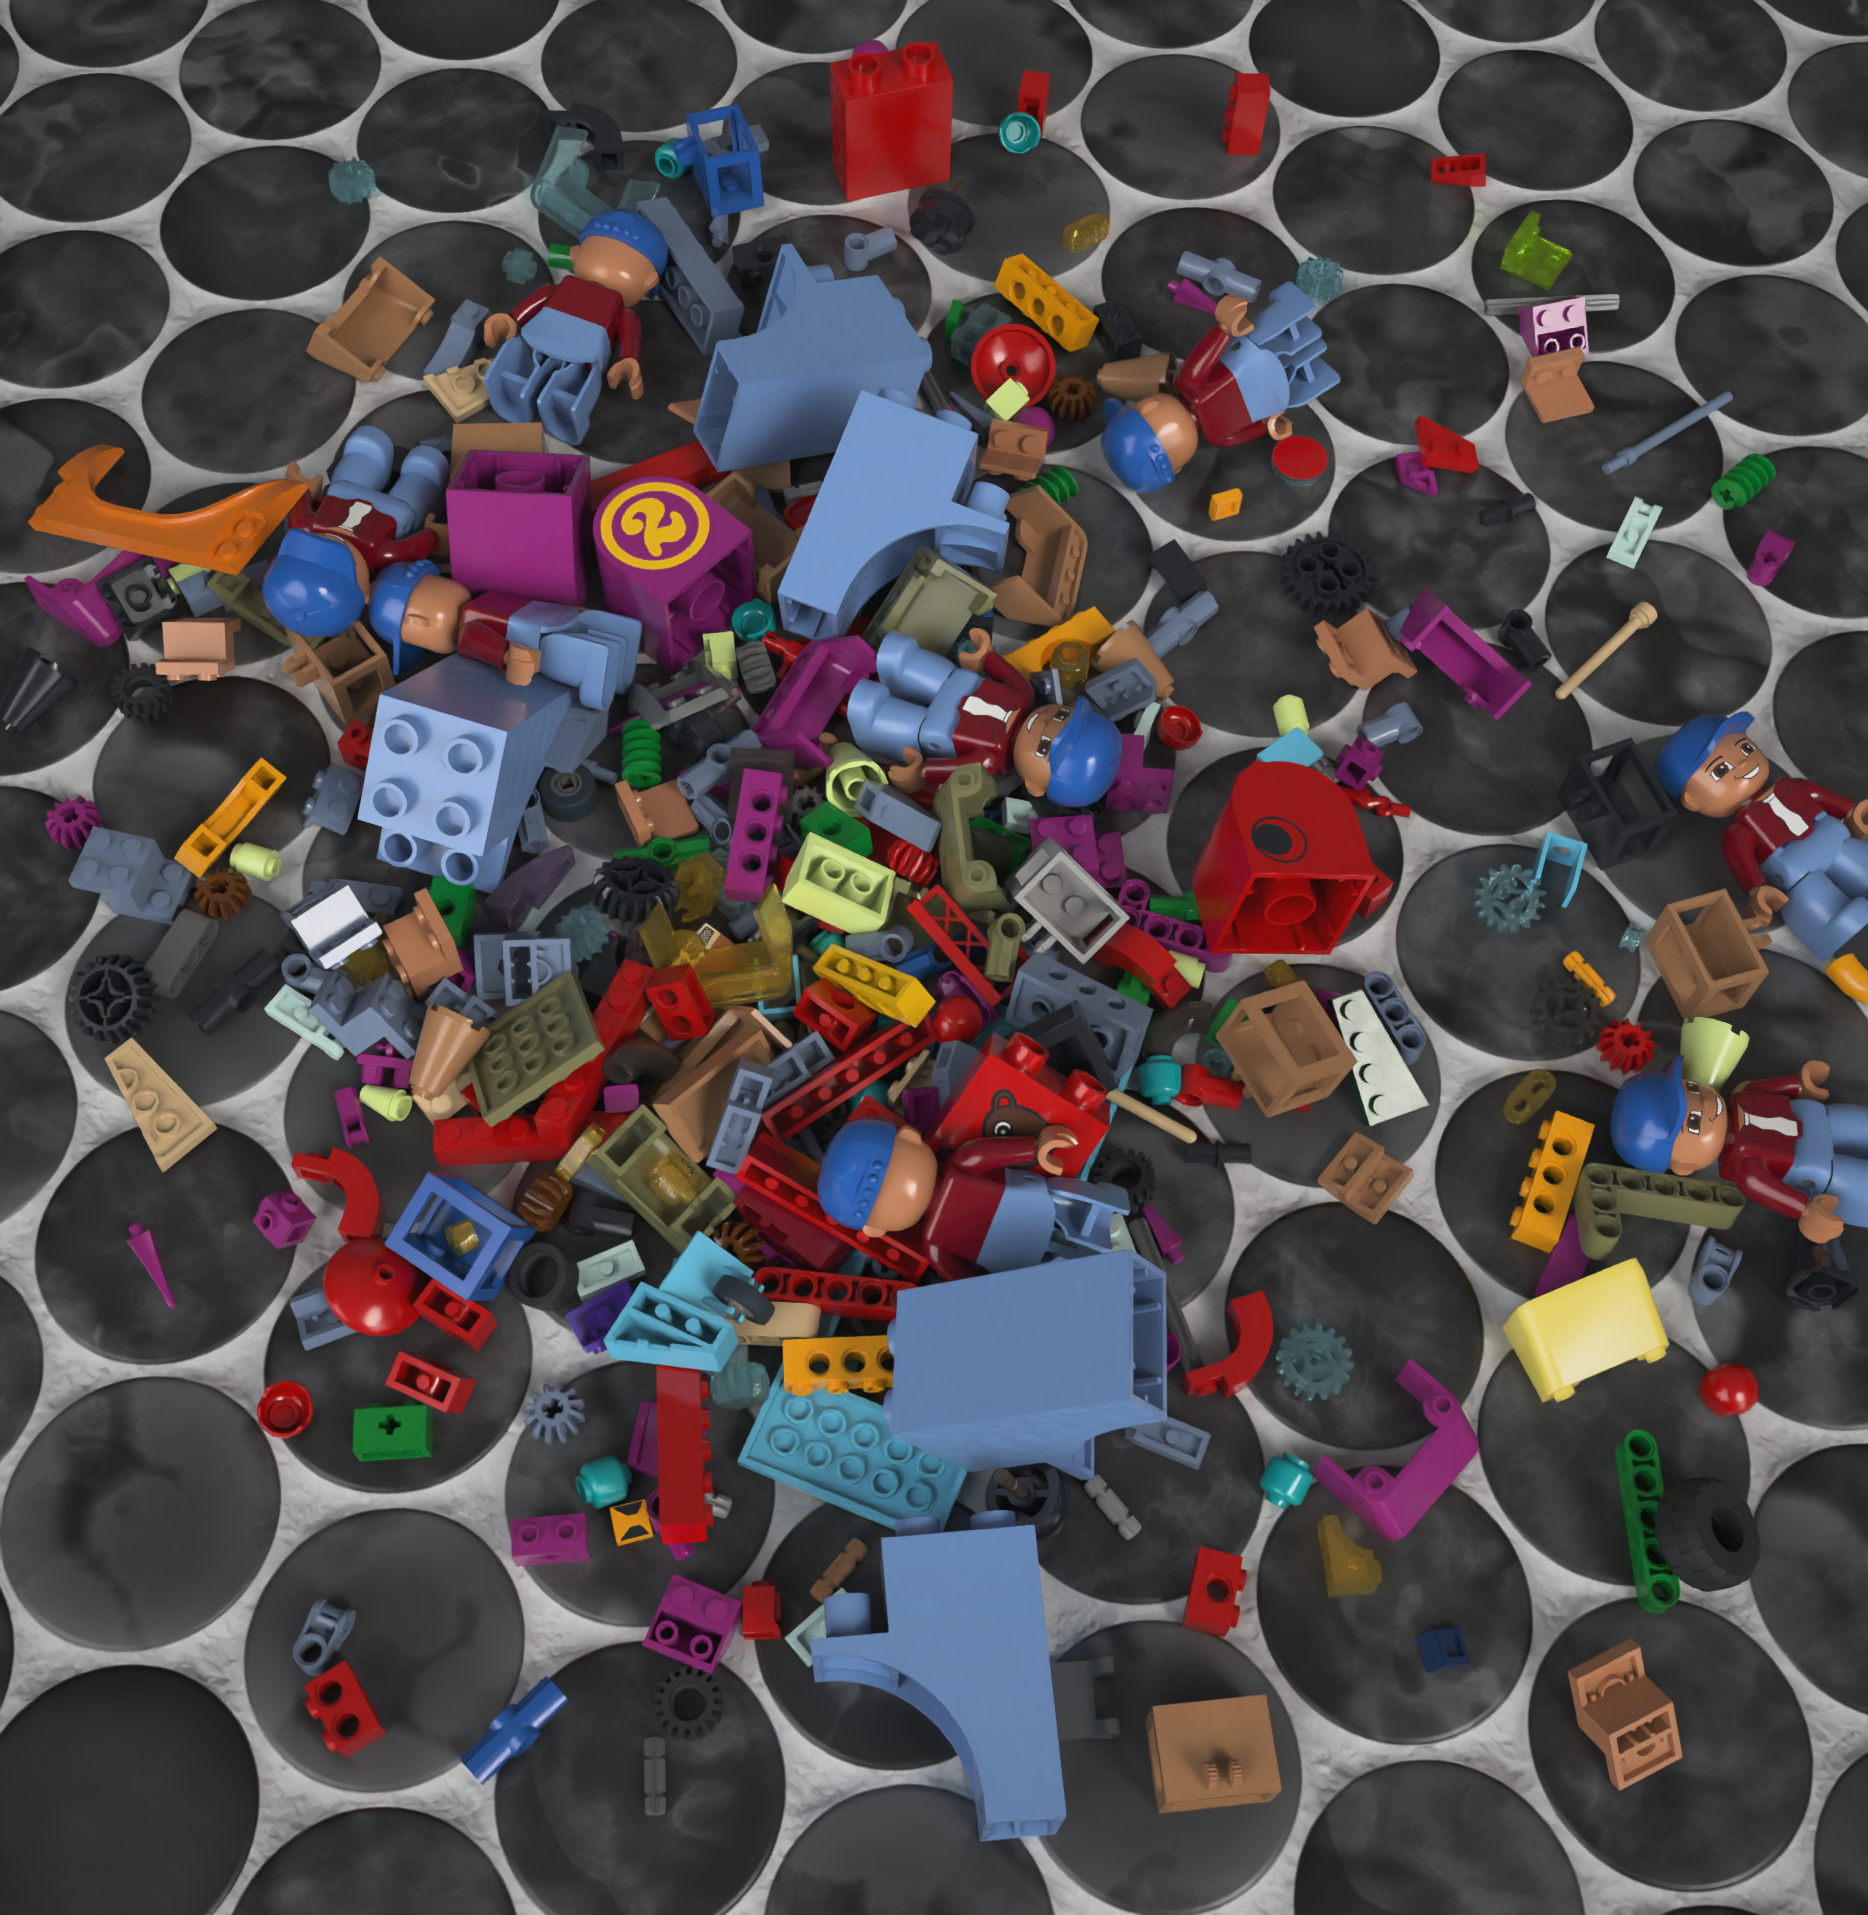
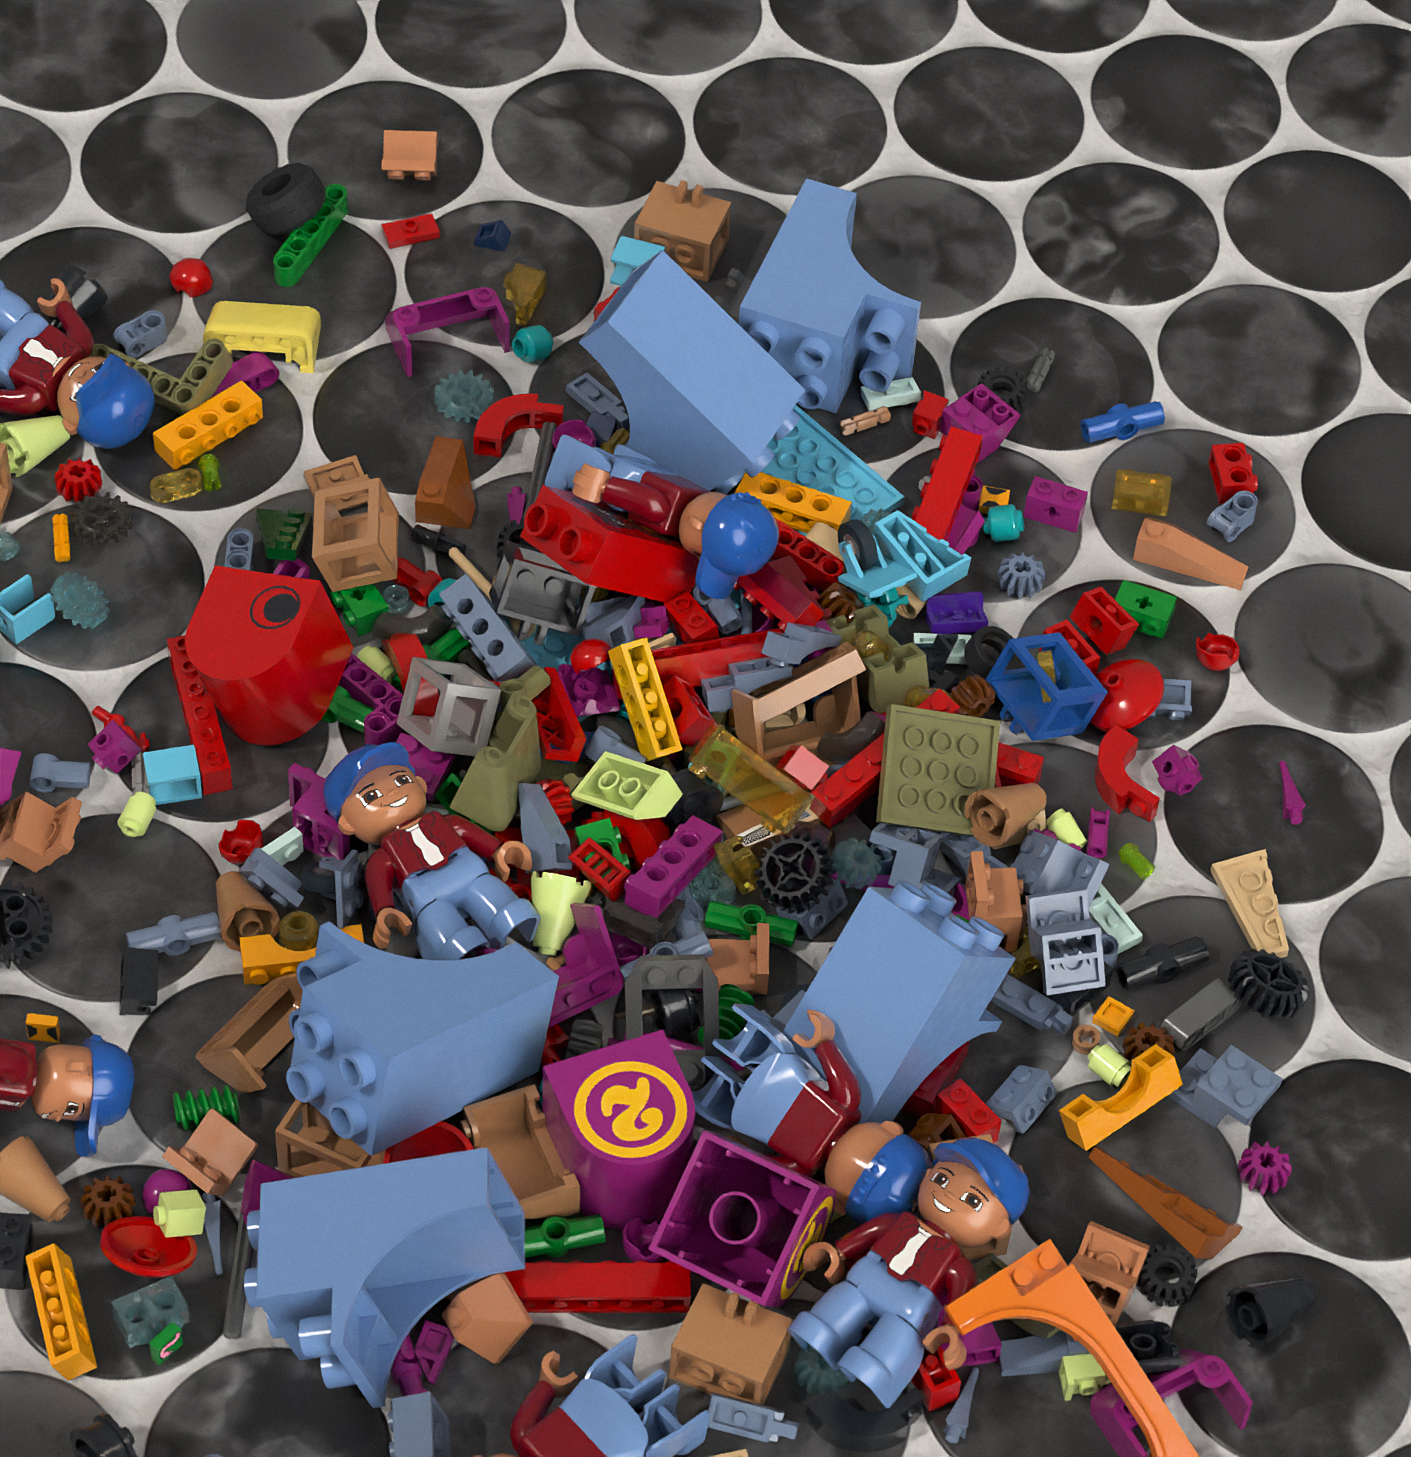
camera: 155 degrees left, 10 degrees down
none -> clear neon green pin [198,454,222,491]
none -> red plate [381,213,440,249]
none -> dark orange wedge [415,436,475,530]
none -> red slope [568,837,631,901]
none -> medium azure piece [610,236,665,286]
none -> black slope [914,634,959,670]
none -> medium nougat bush [1072,1025,1100,1055]
none -> dark orange wedge [1088,1146,1243,1259]
none -> light orange tile [1092,996,1135,1037]
none -> clear yellow brick [1111,469,1172,516]
none -> clear neon green pin [1118,842,1156,880]
none -> nougat wedge [1133,517,1248,590]

